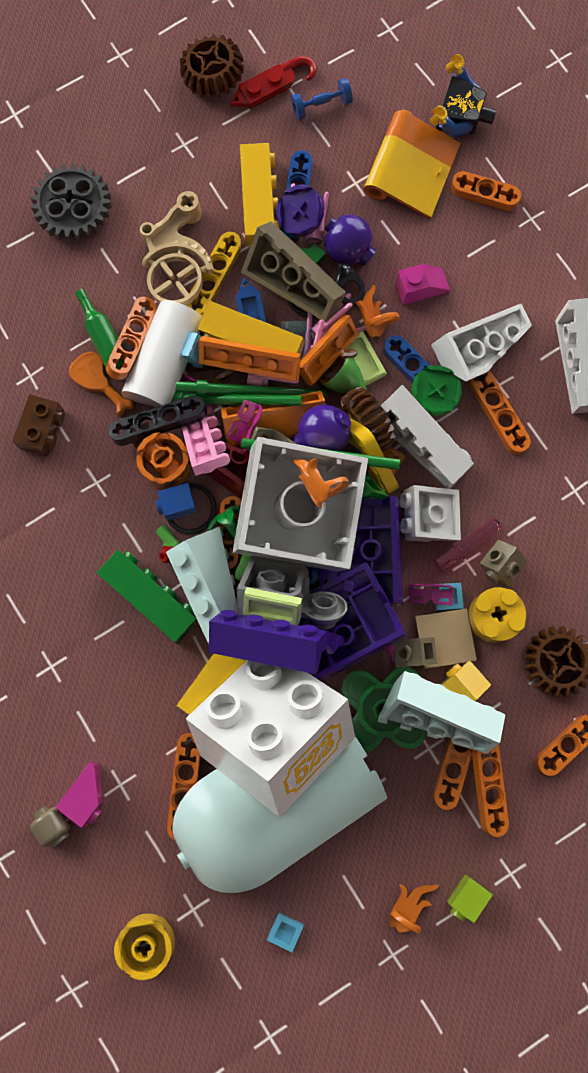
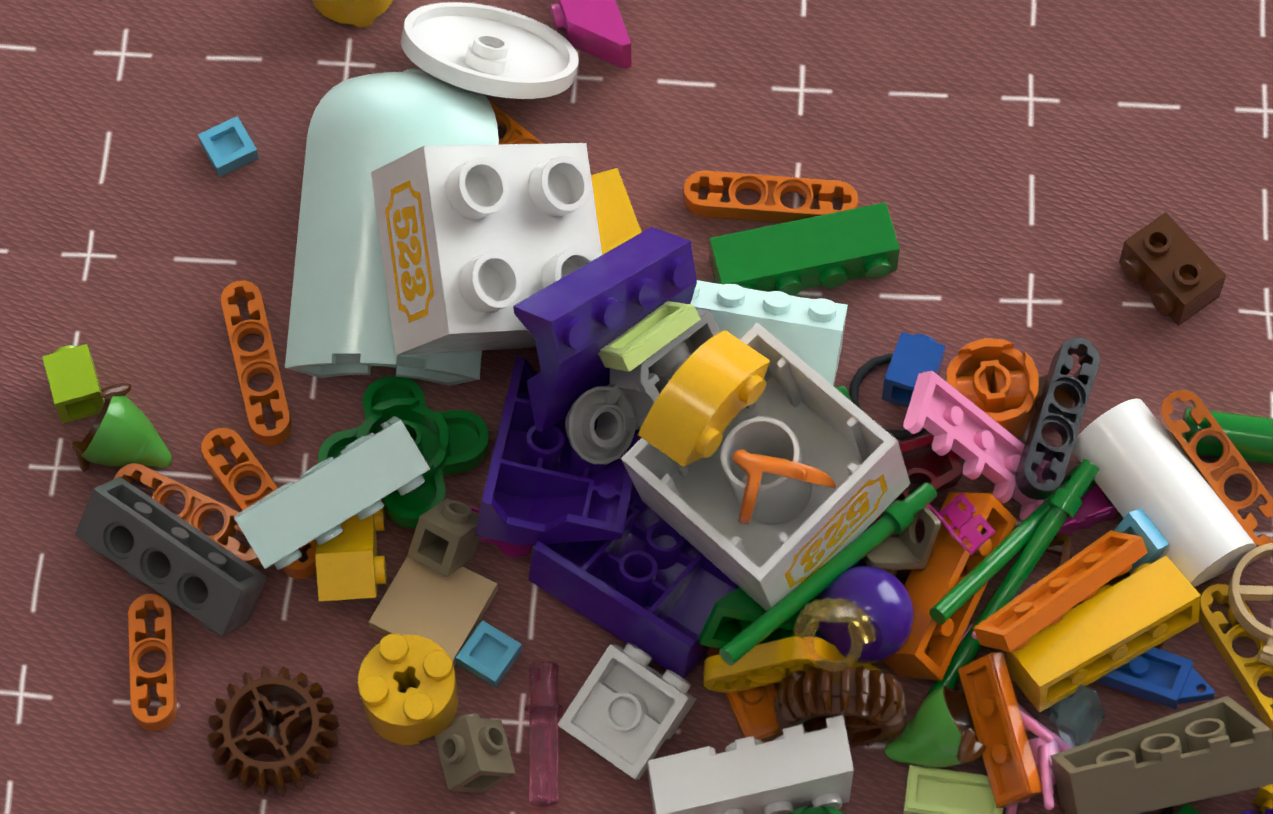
camera: 130 degrees right, 15 degrees down
orange piece [69,351,134,416] -> none
bright green arm [155,525,179,563] -> none
orange piece [388,884,439,934] -> none
dark pink piece [408,583,454,605] -> none
none -> bright green hat [72,383,172,472]
none -> dark grey brick [75,477,267,636]
none -> orange beam [221,280,292,446]
none -> white dish [401,2,579,99]
none -> yellow brick [638,330,770,467]
none -> orange beam [684,171,858,223]
none -> clear yellow piece [793,598,876,672]

